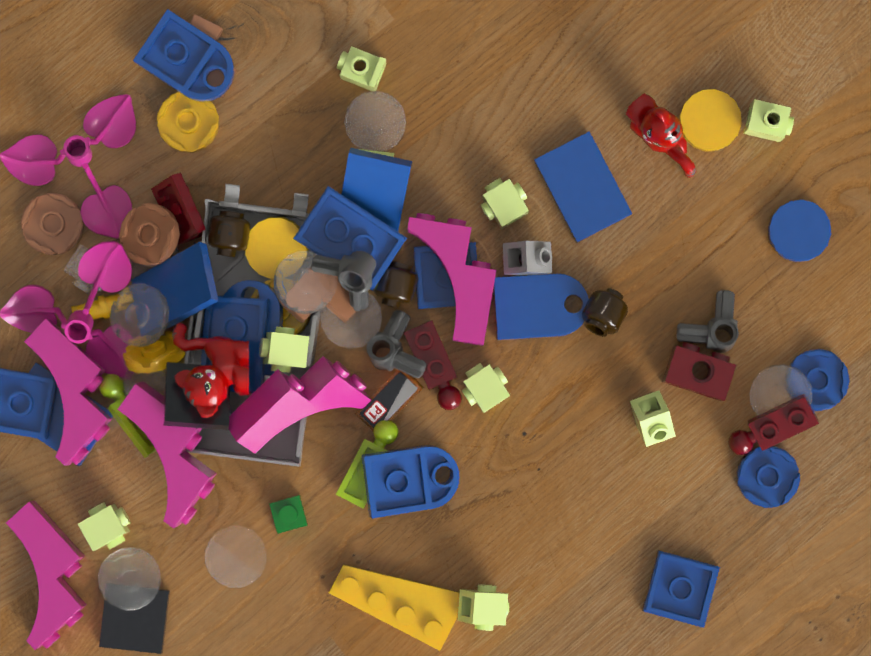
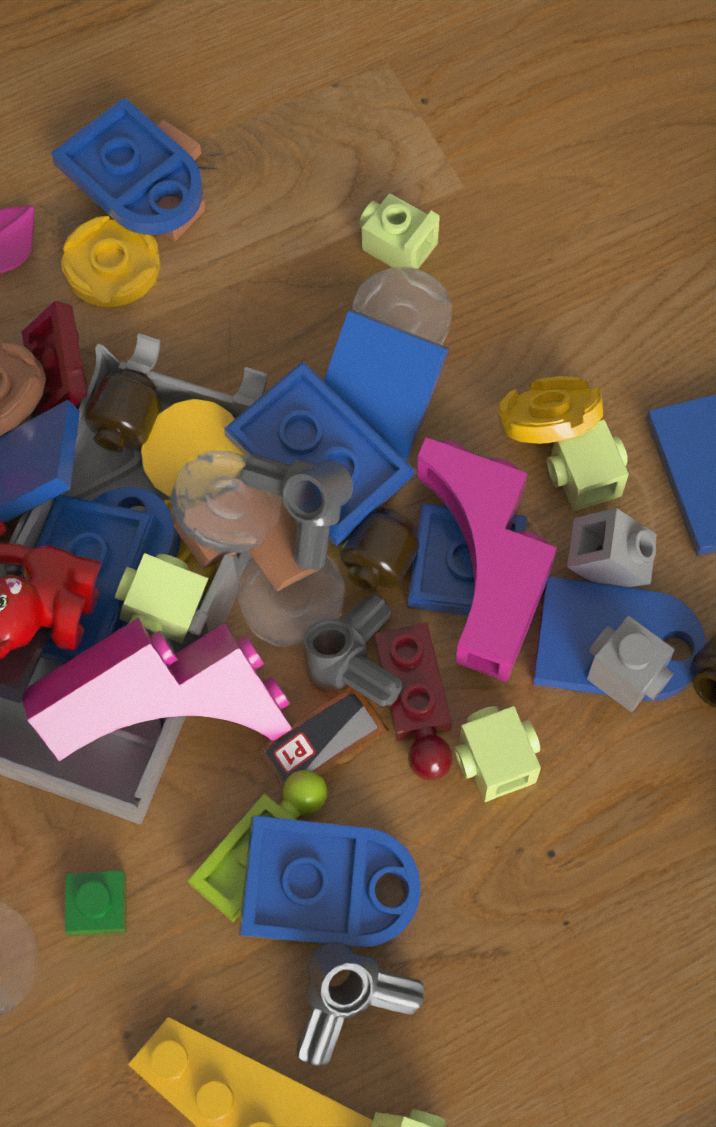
camera: 15 degrees right, 20 degrees down
none -> dark grey axle [296,942,424,1066]
none -> yellow tile [498,376,603,444]
none -> light grey brick [587,615,675,713]

